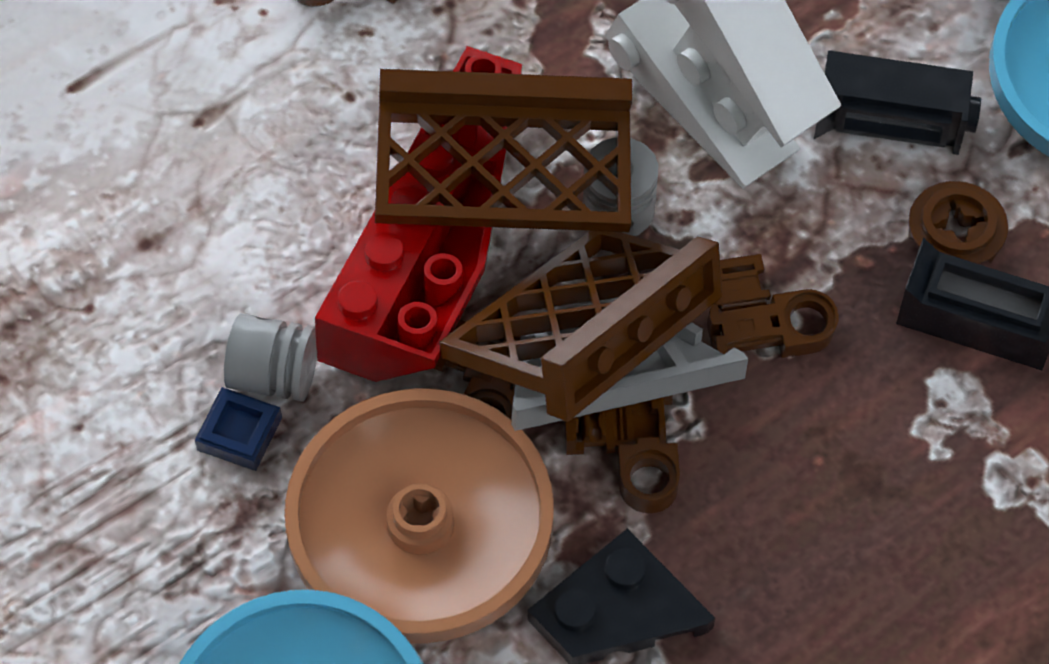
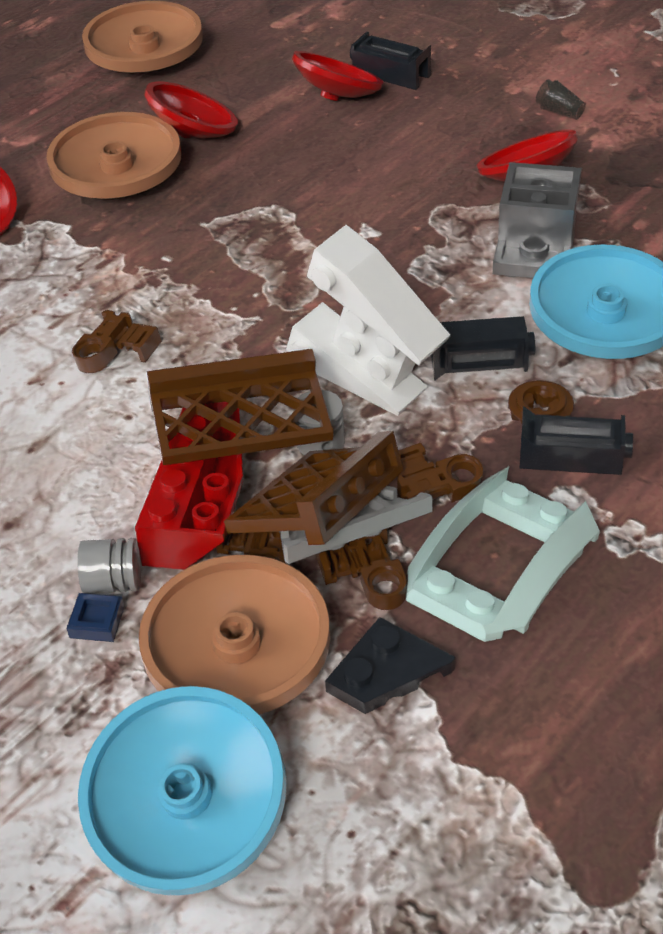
camera: 10 degrees left, 15 degrees down
none -> light aqua wedge [406,466,600,642]

